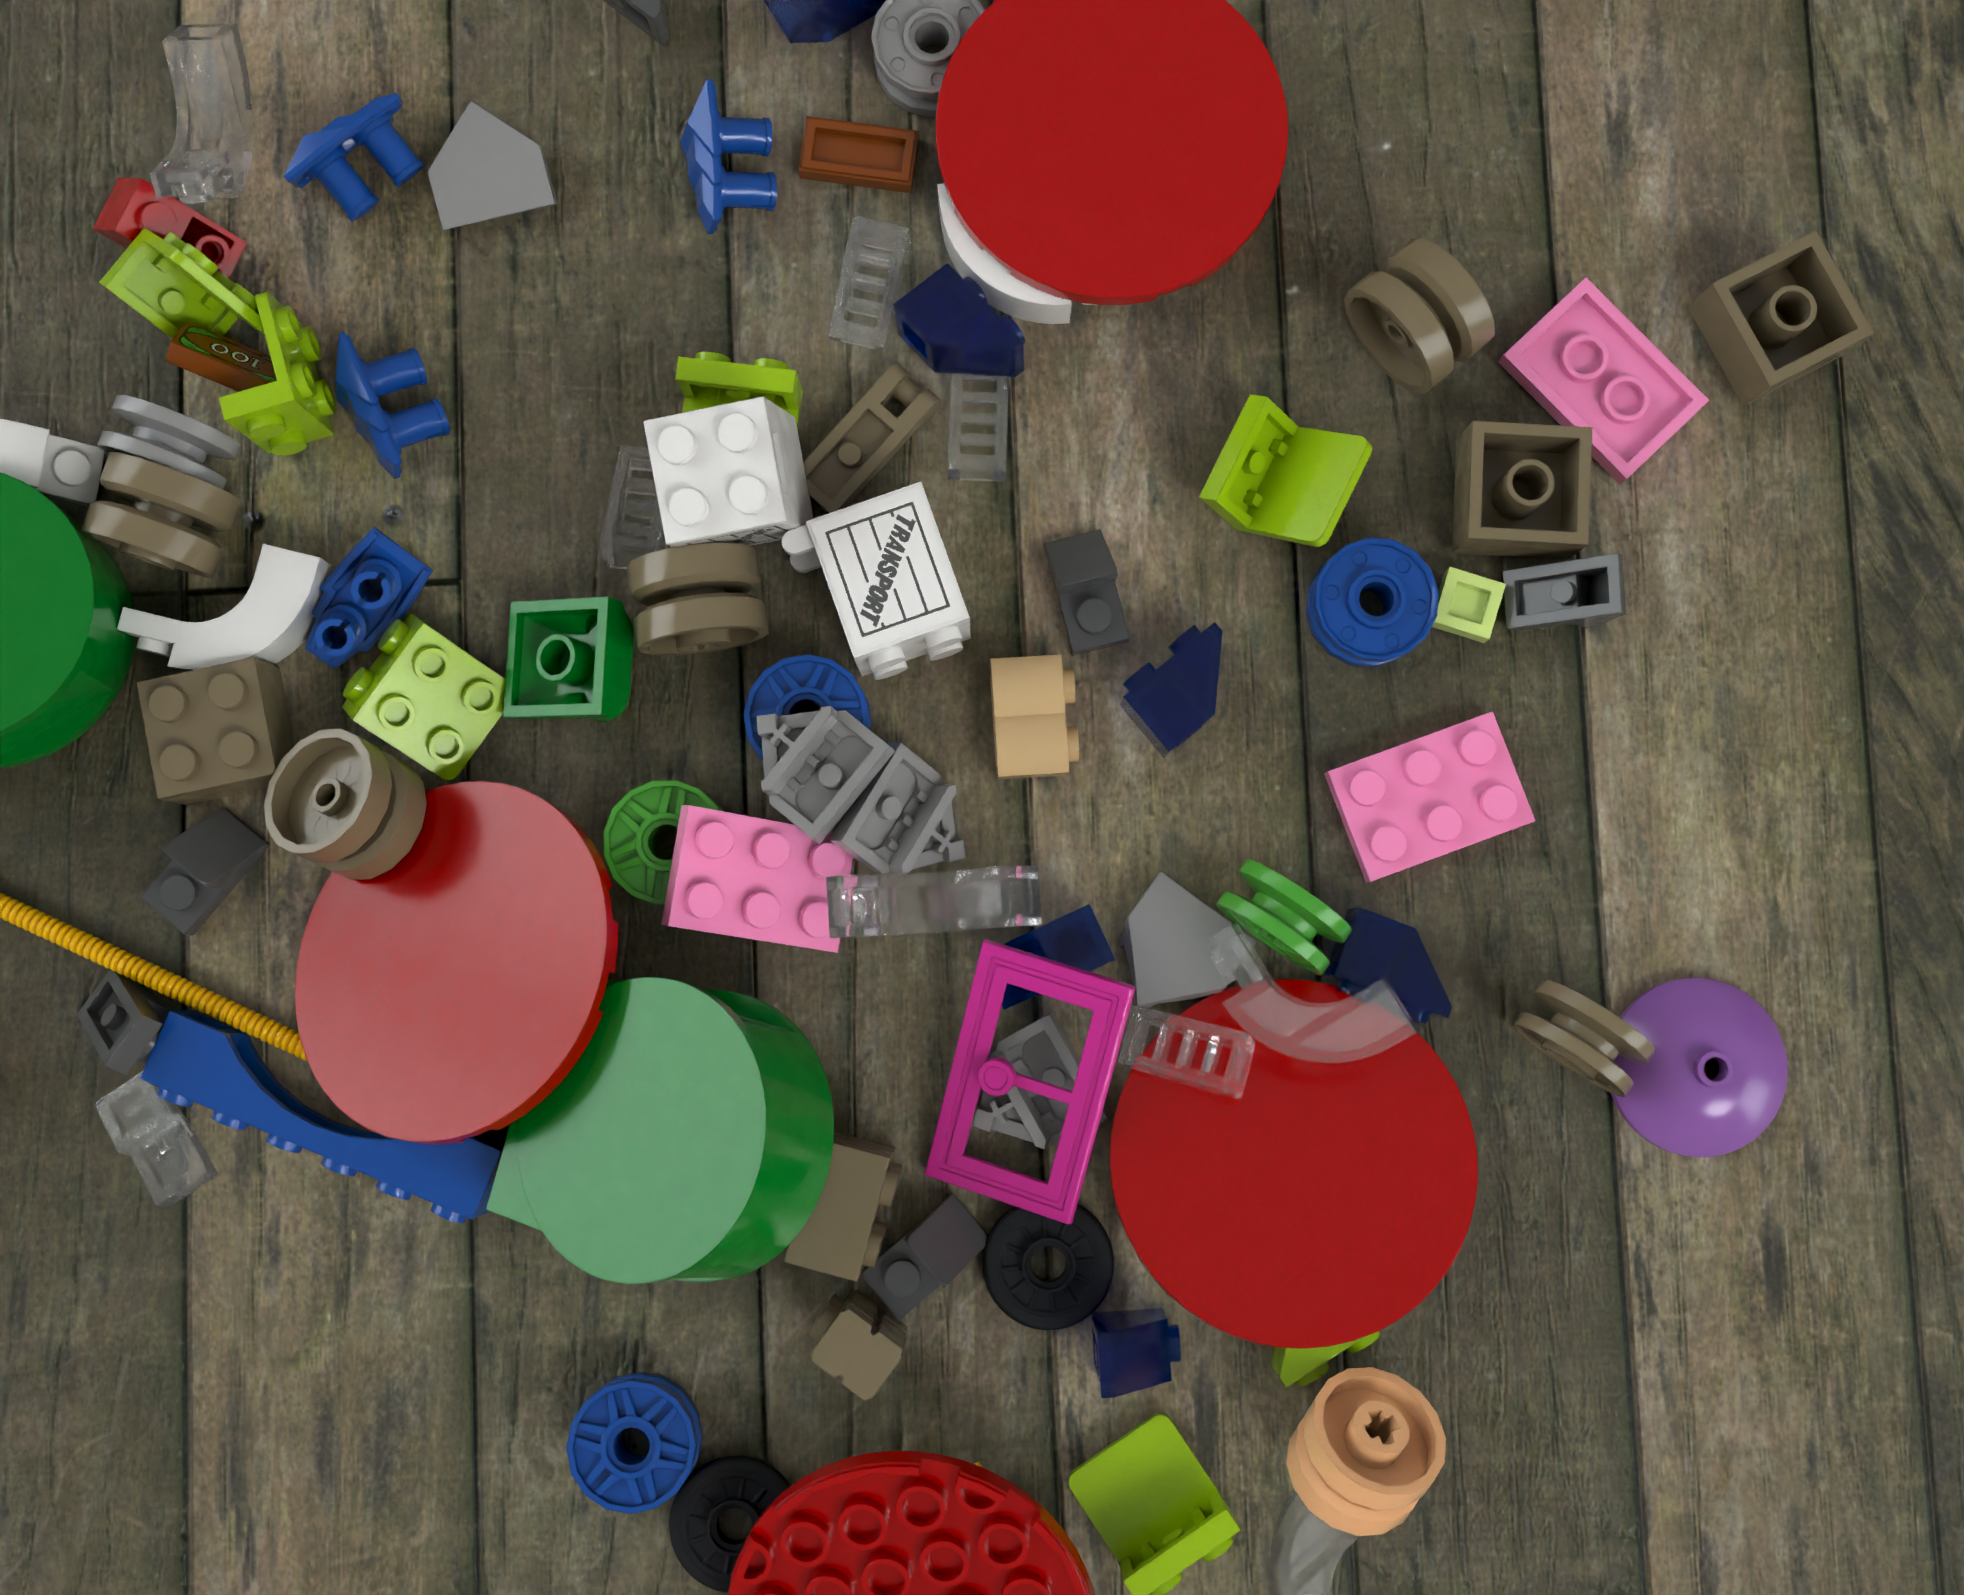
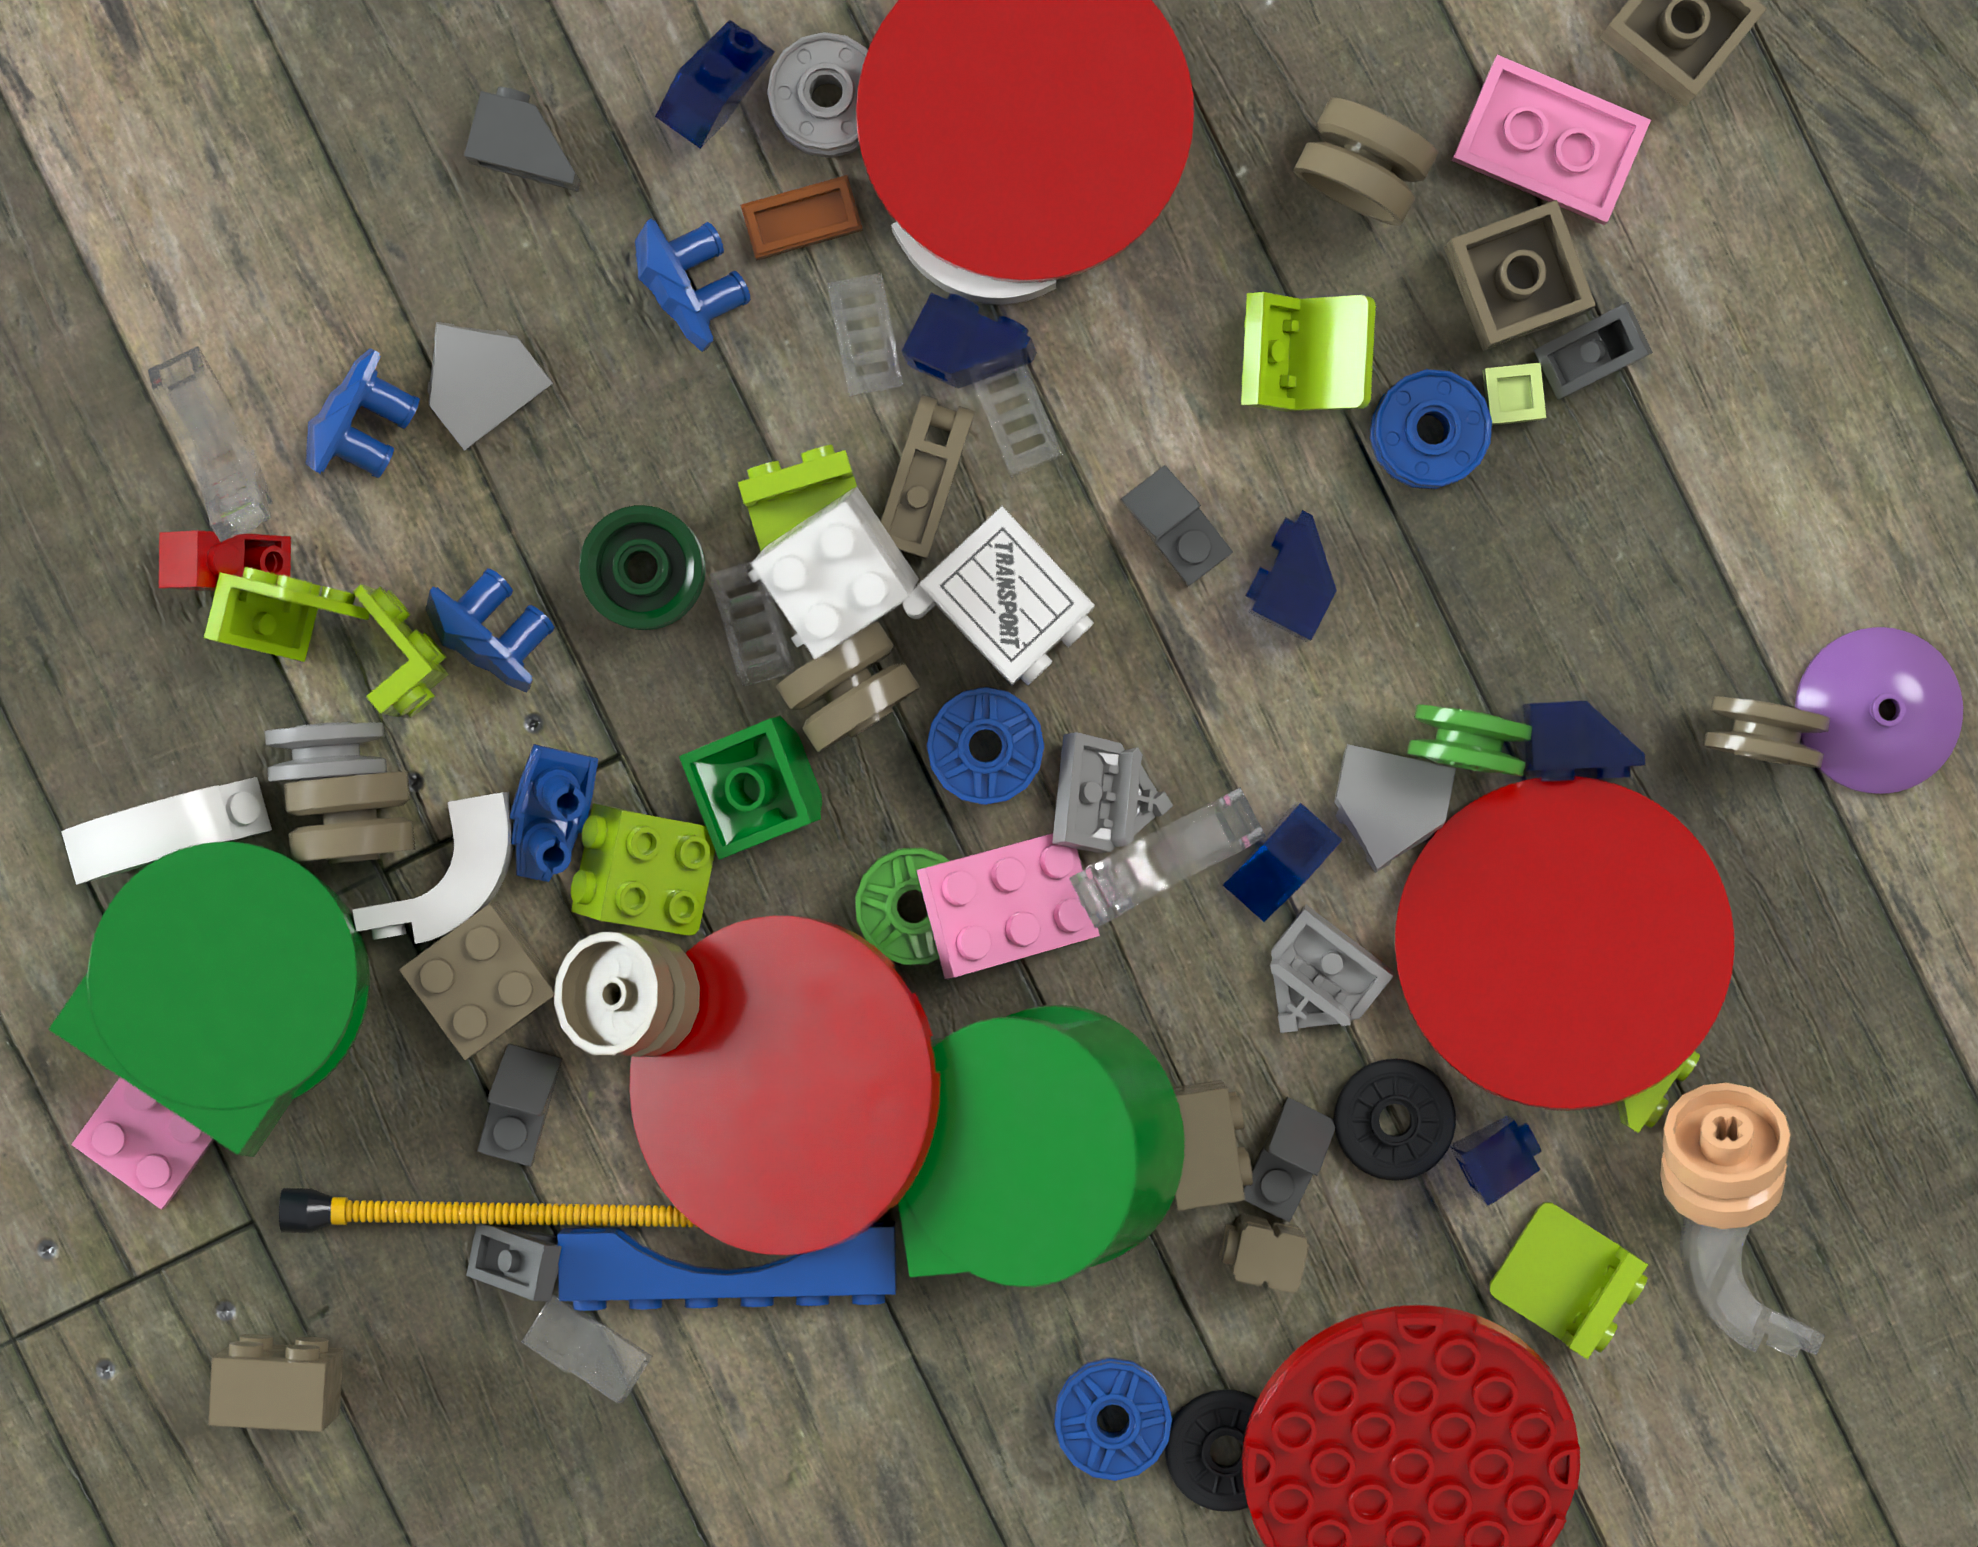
camera: 25 degrees left, 5 degrees up
dark orange tile [165,321,277,392] -> none
light grey slope [757,706,895,844] -> none
dark pink door [925,939,1136,1224] -> none
tan brick [989,654,1079,780] -> none
clear slope [1117,1005,1255,1099] -> none
clear arch [1210,923,1418,1063] -> none
bright pink plate [1324,711,1536,883] -> none
none -> dark green wheel [579,505,706,630]

